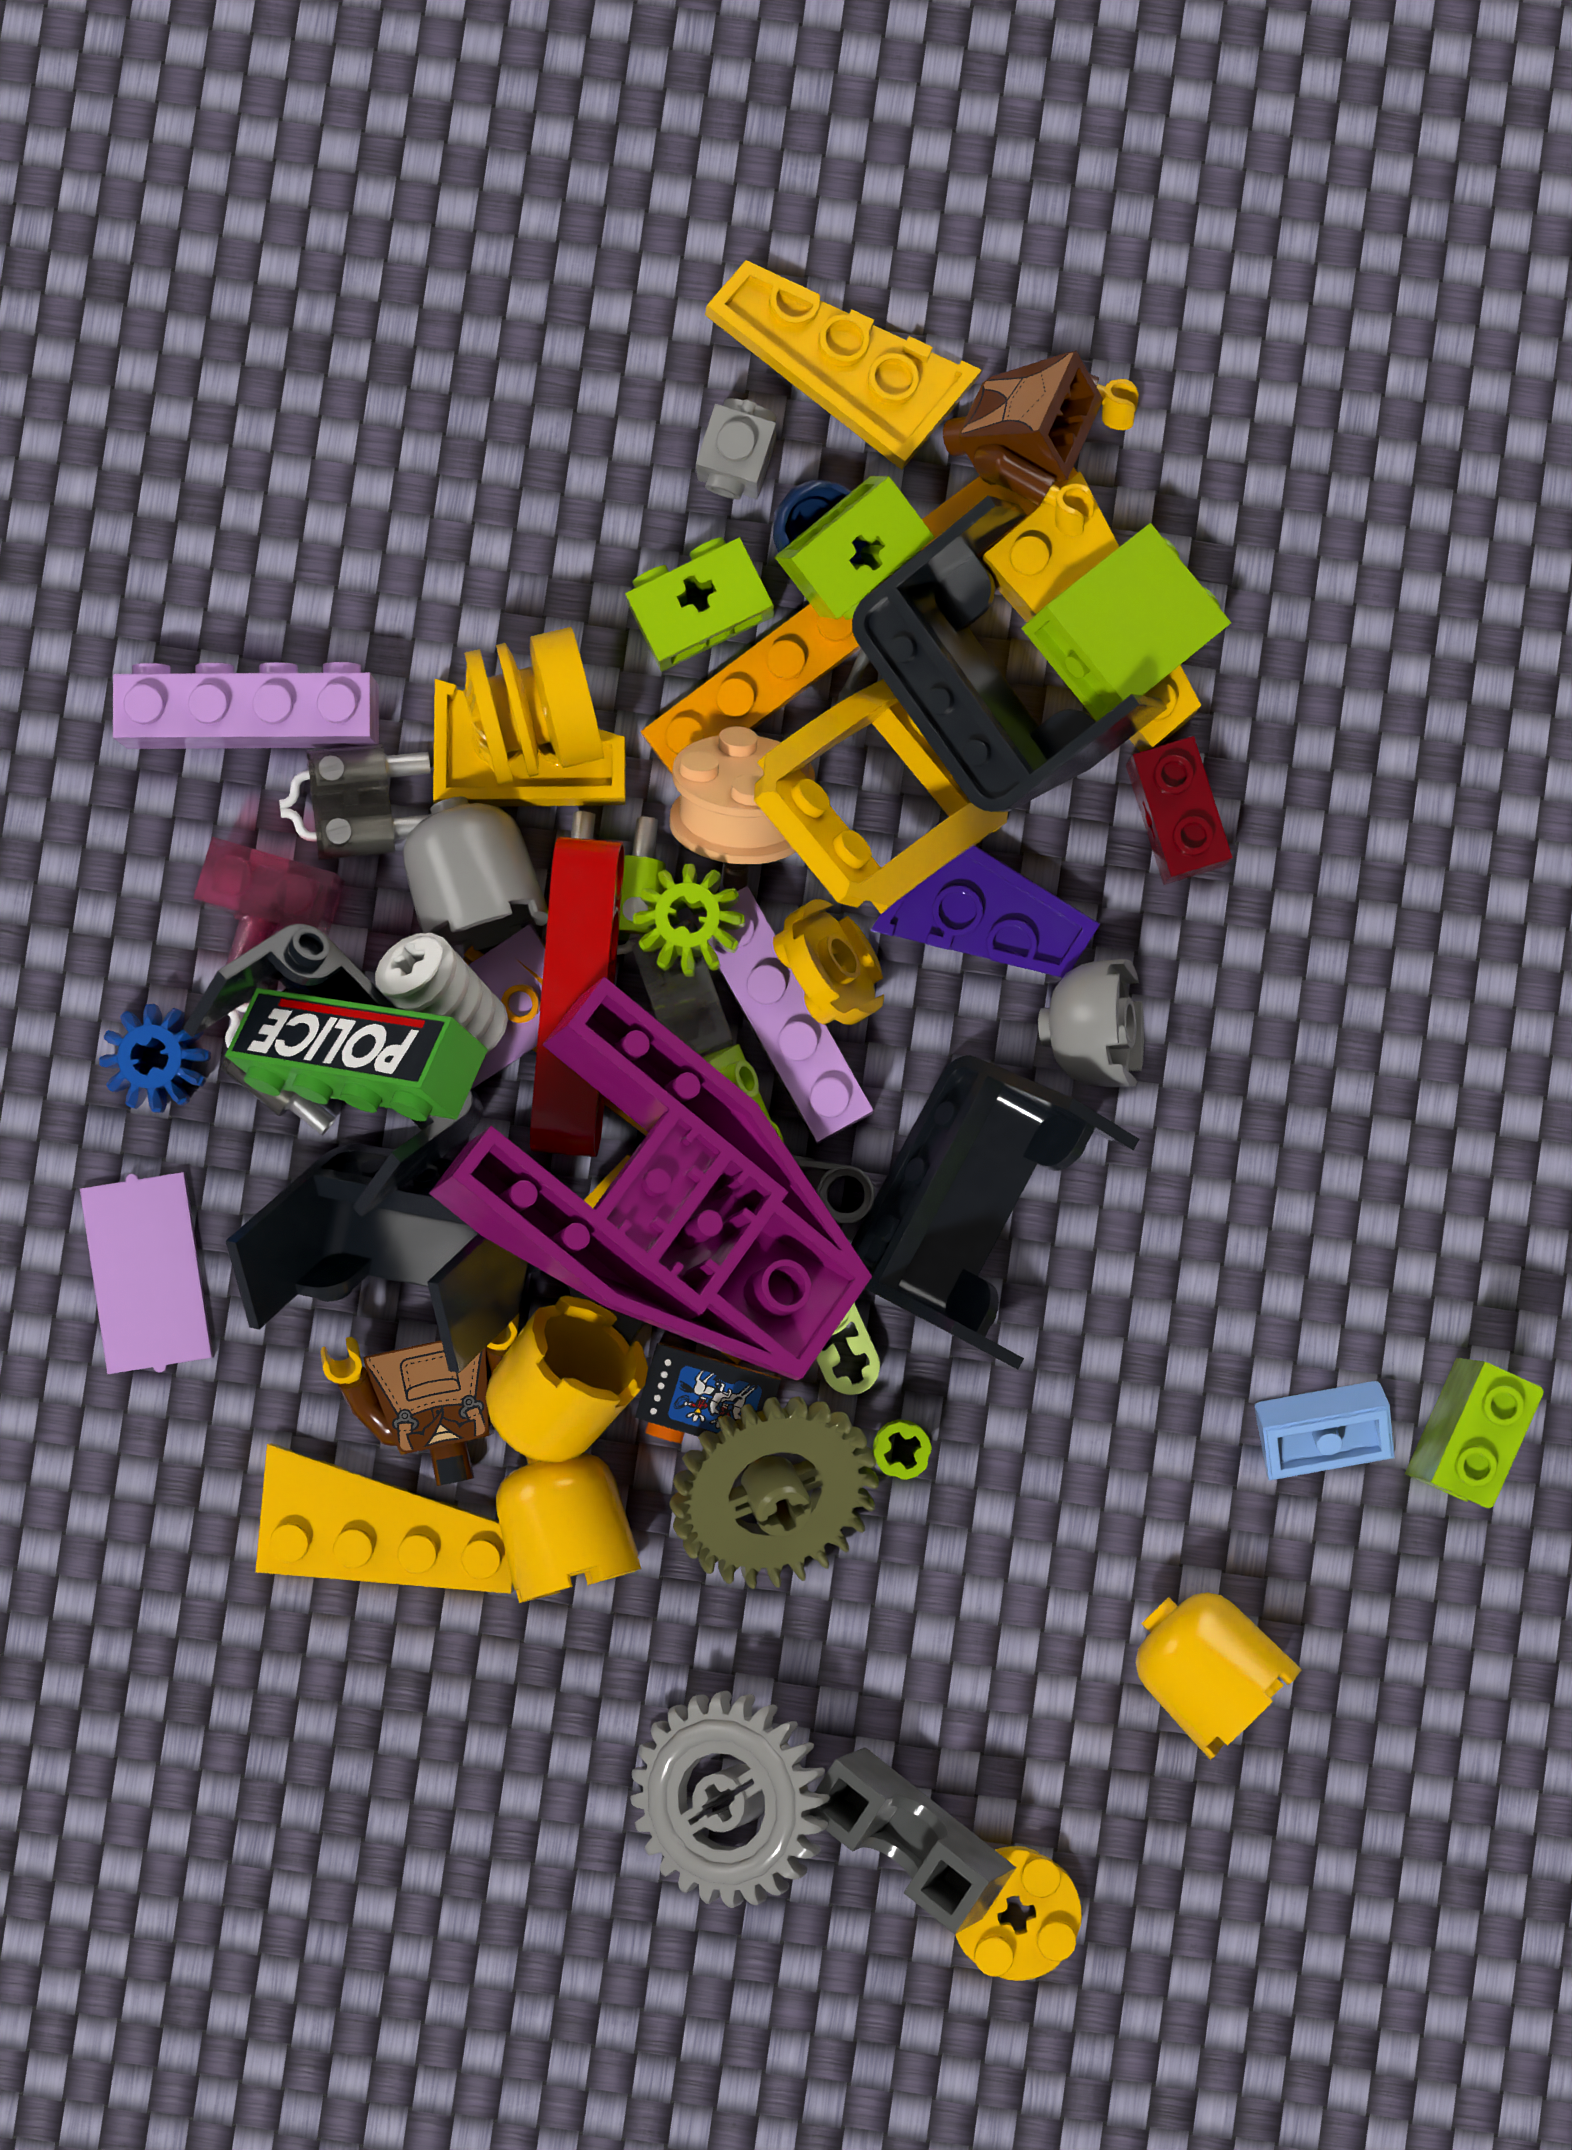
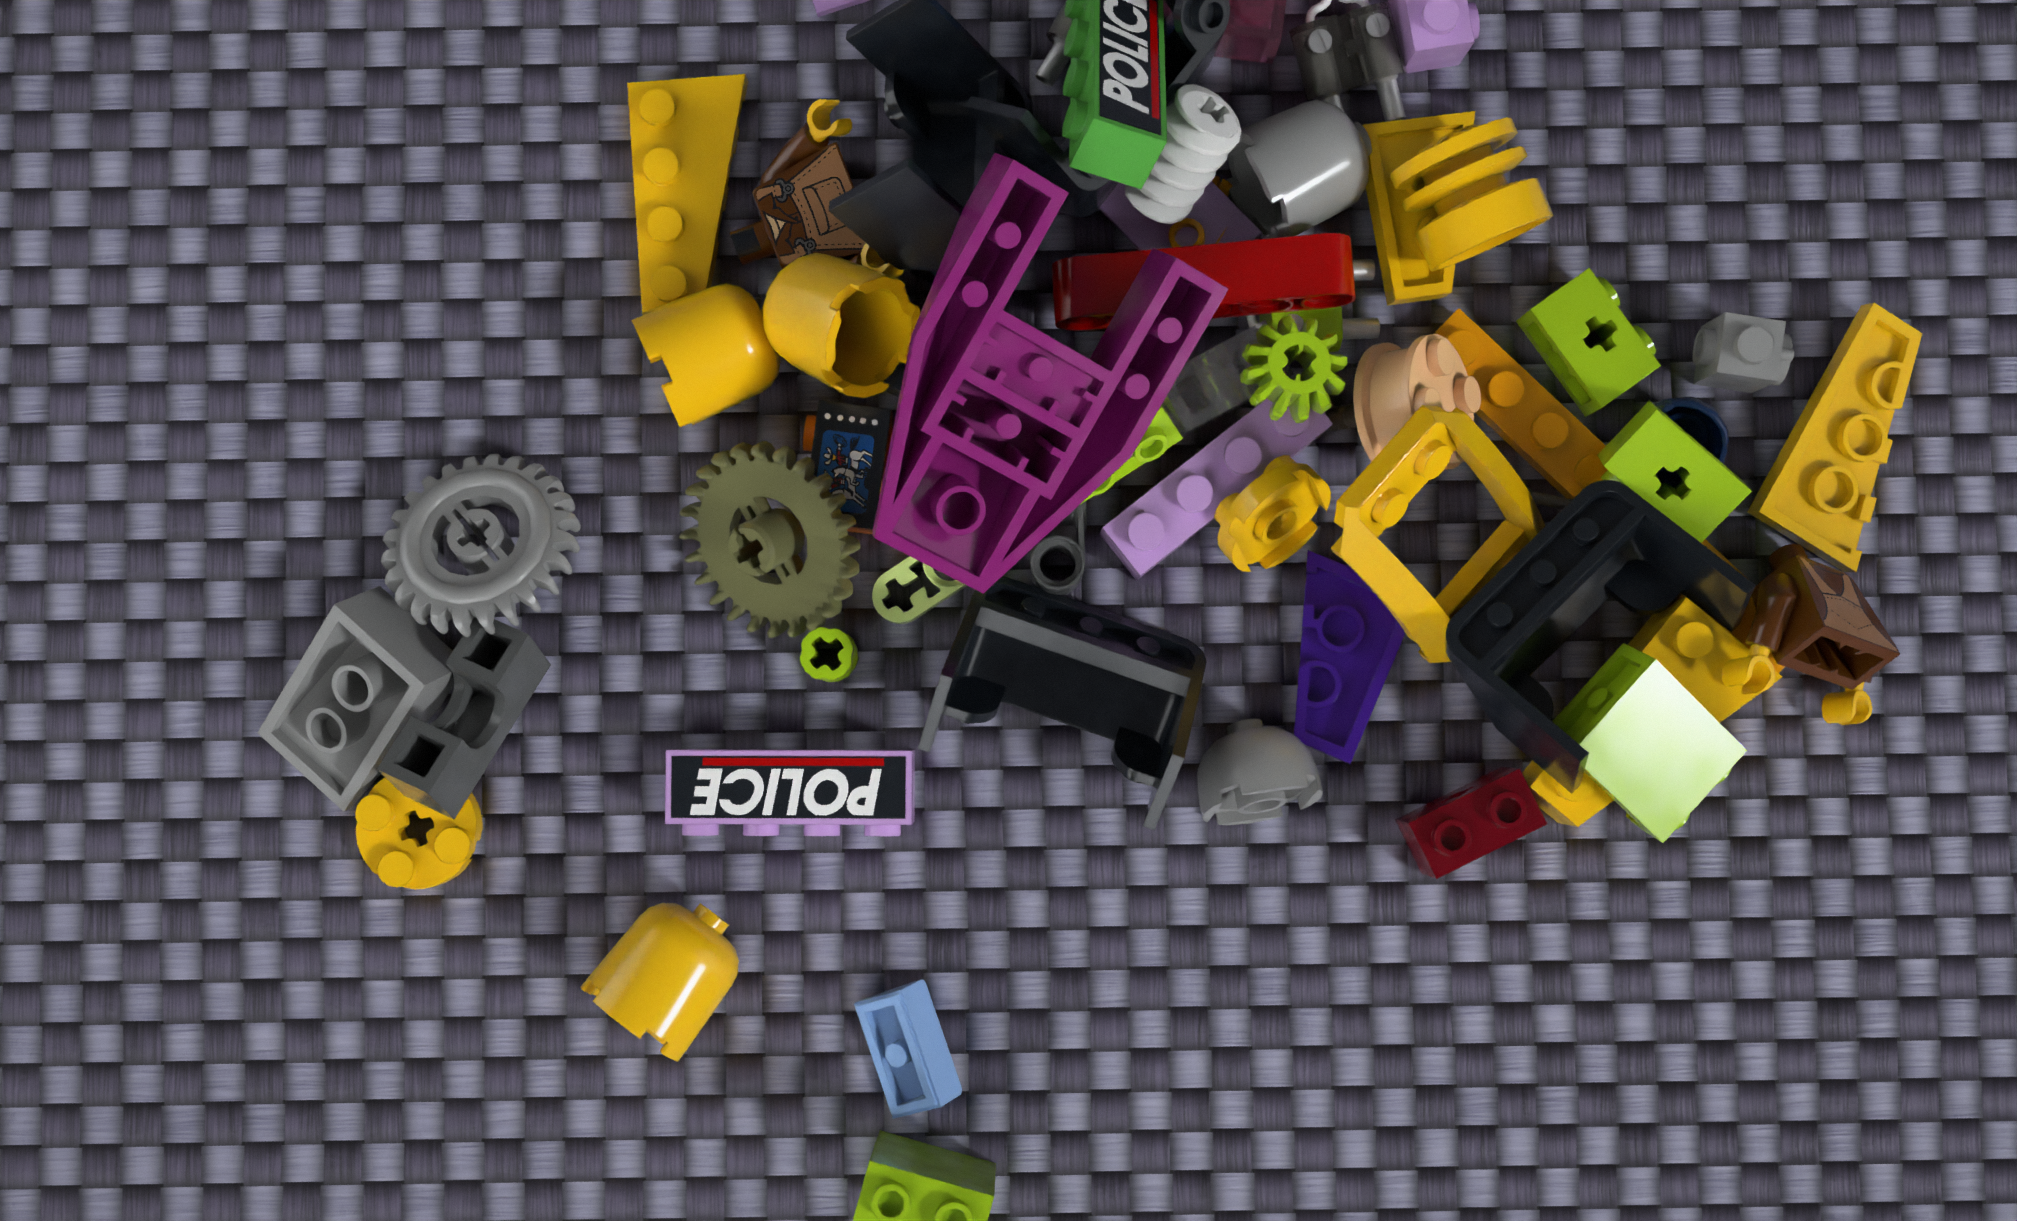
camera: 80 degrees right, 0 degrees up
none -> light grey slope [257,586,454,812]
none -> brick [665,749,915,836]

